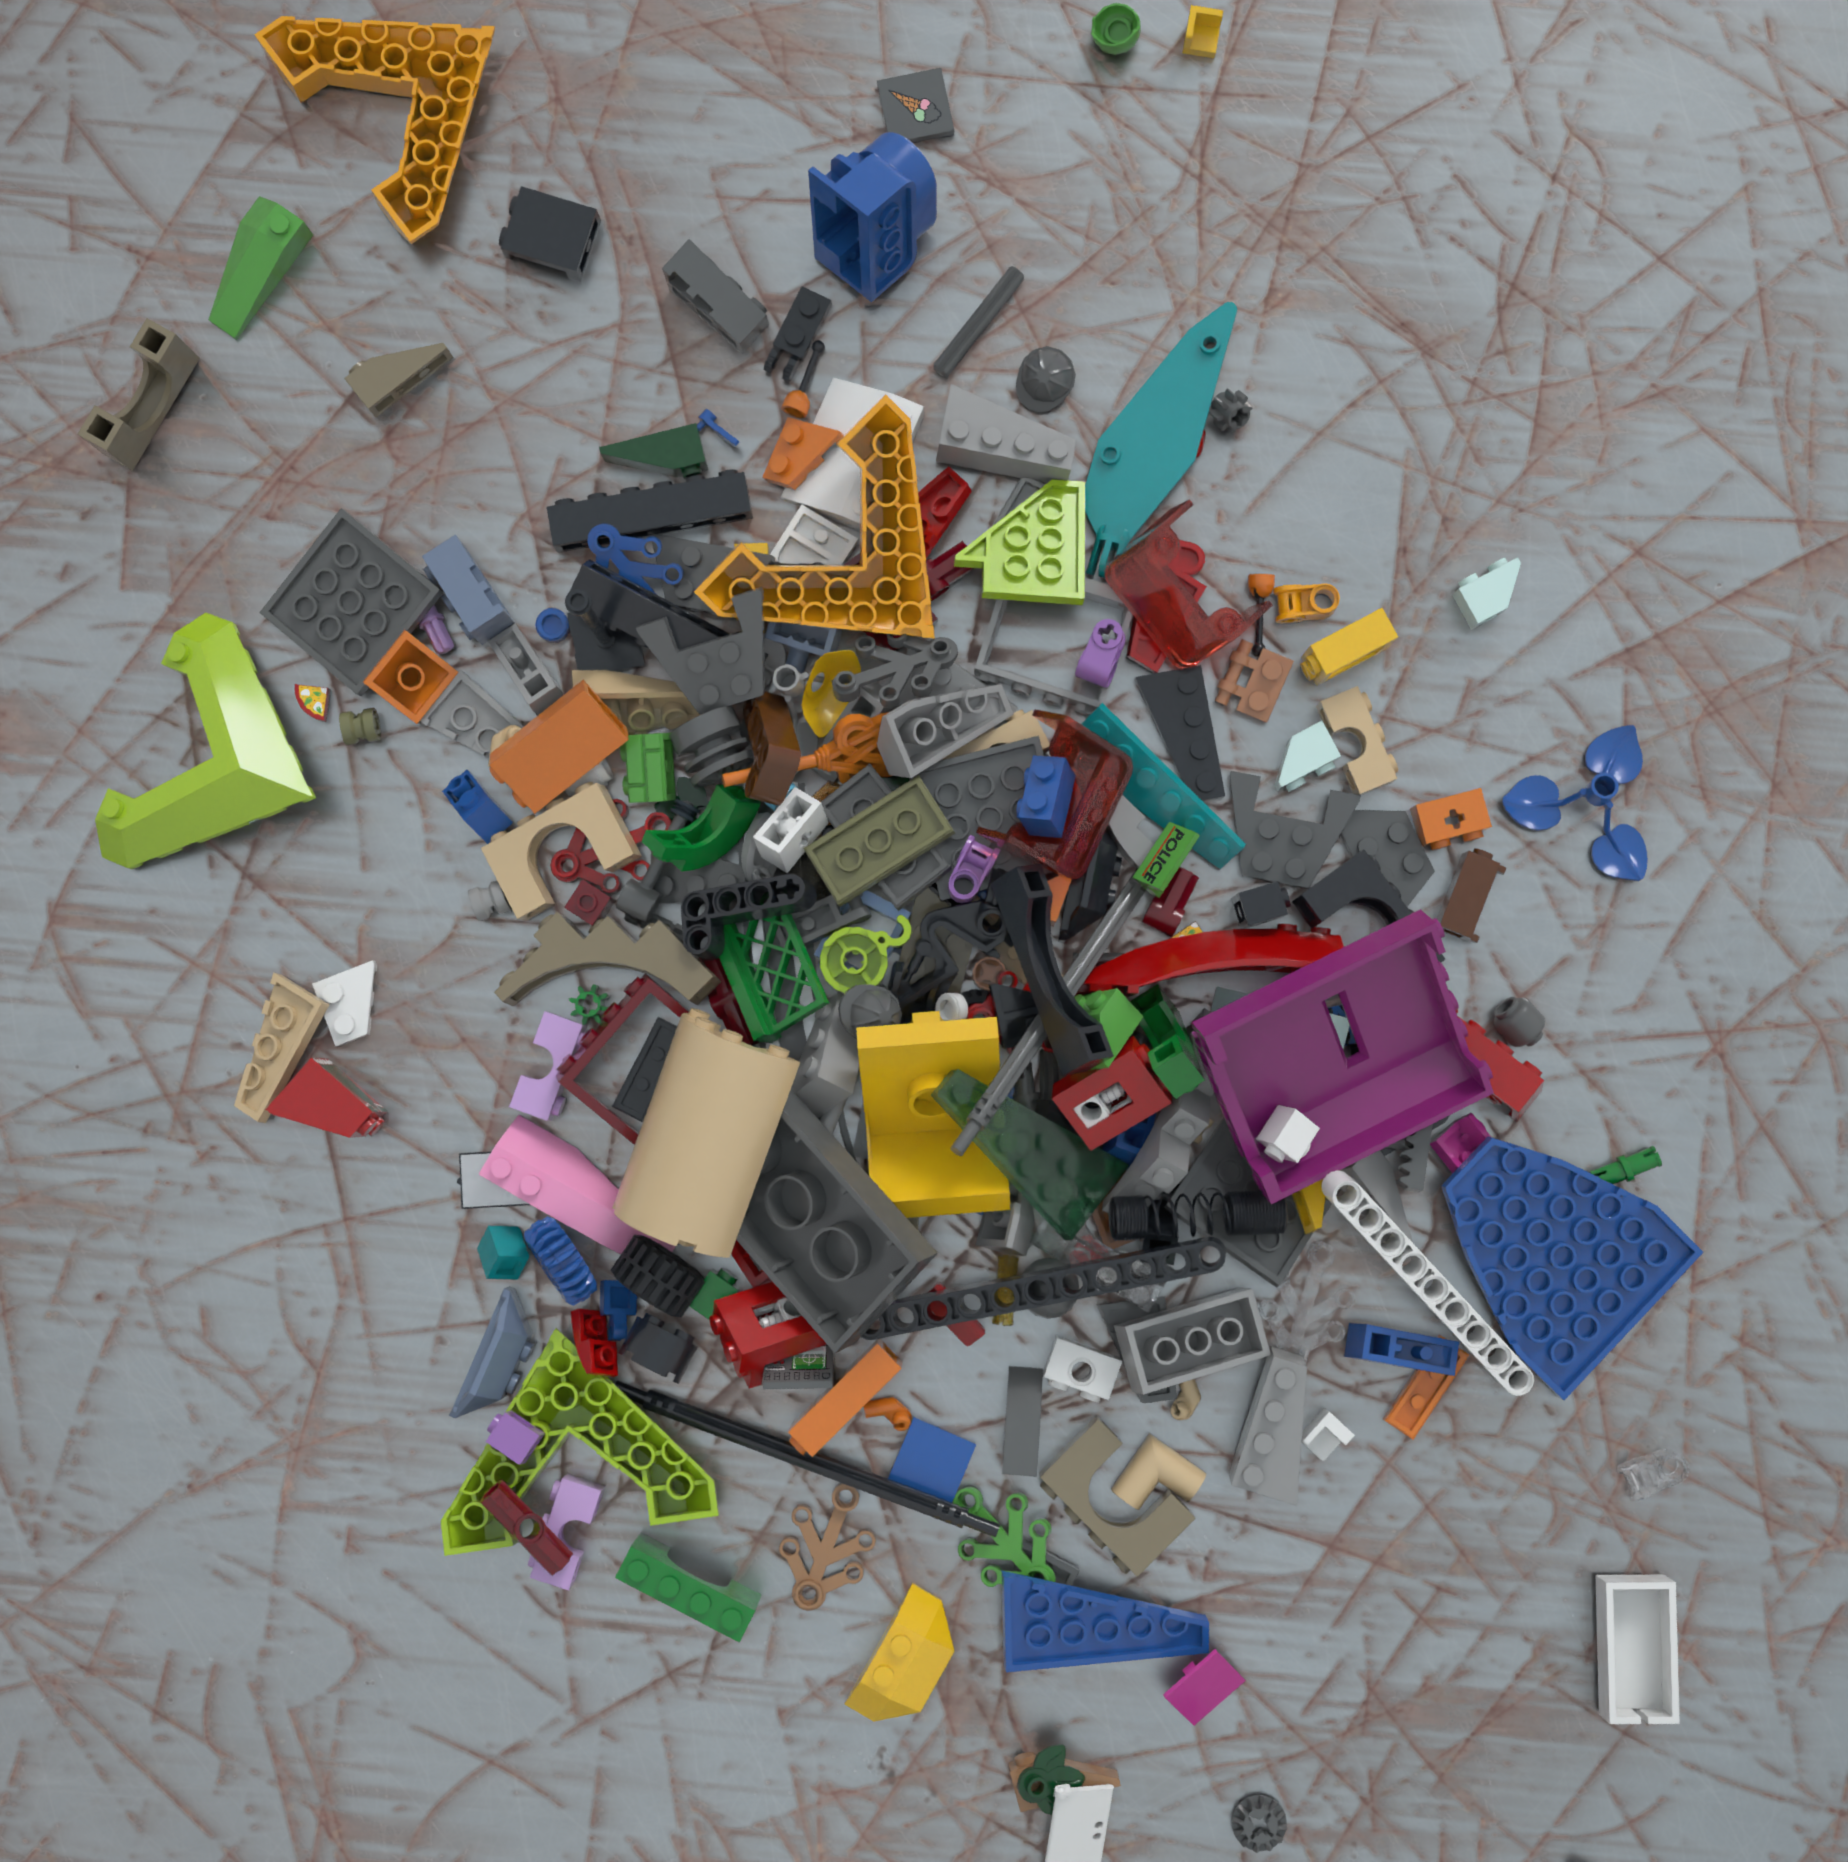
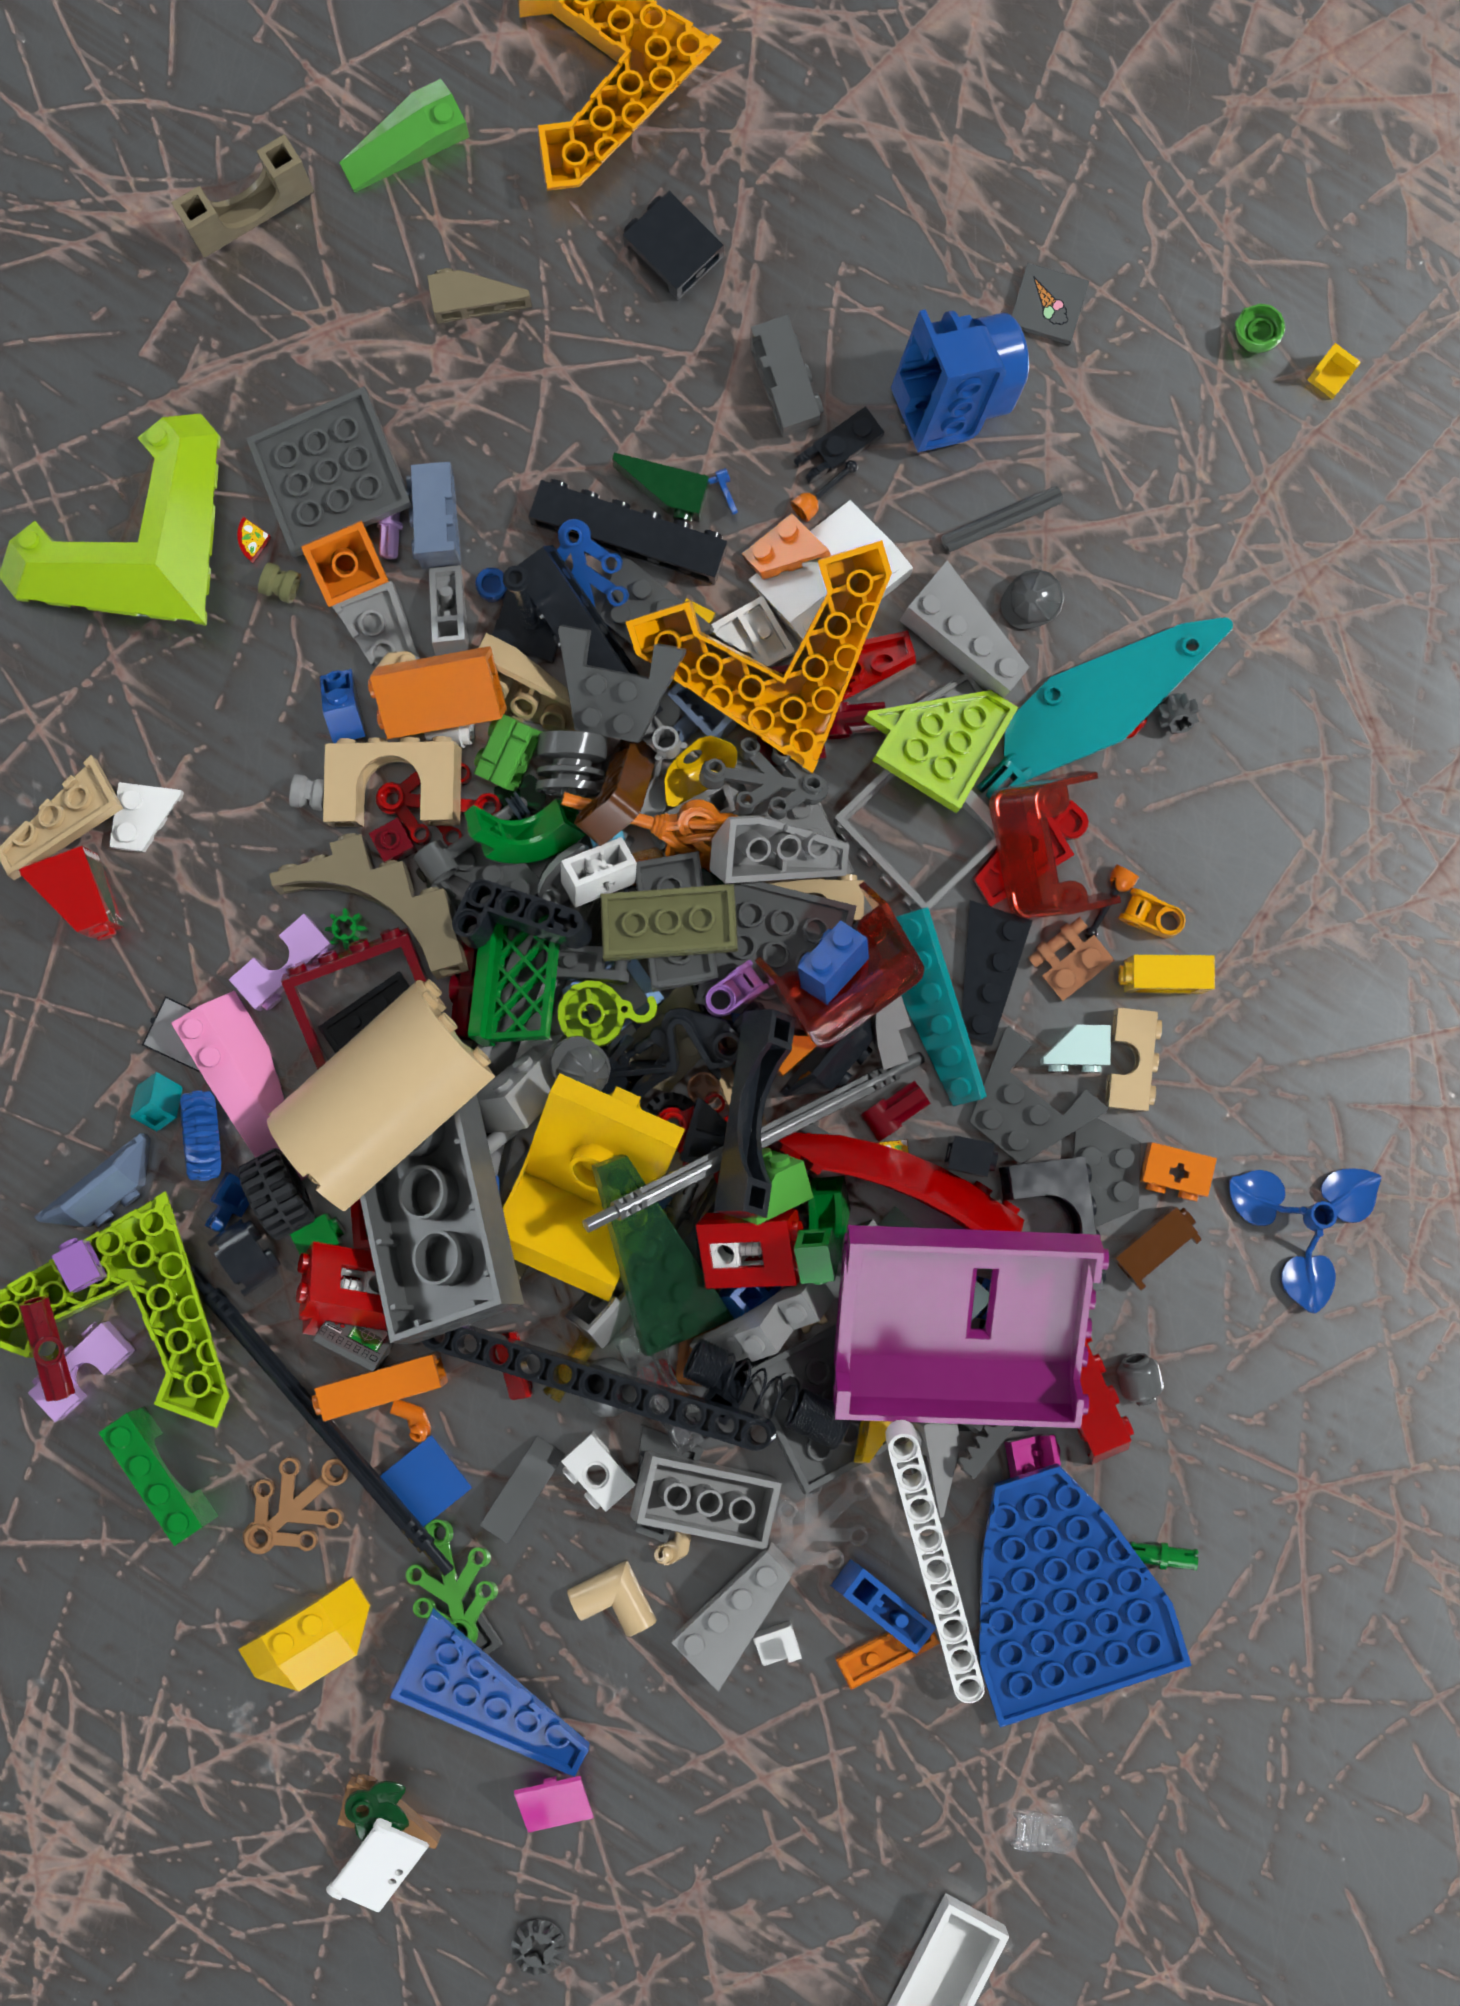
camera: 20 degrees right, 0 degrees up
red slope [571,1308,618,1377] -> none
white tile [935,993,968,1021] -> none
dark tan arch [1039,1415,1196,1577] -> none
medium lavender piece [1075,619,1126,688] -> none
bright green panel [1132,822,1200,898] -> none
white brick [1256,1105,1320,1163] -> none
light aqua slope [1452,557,1521,630] -> none

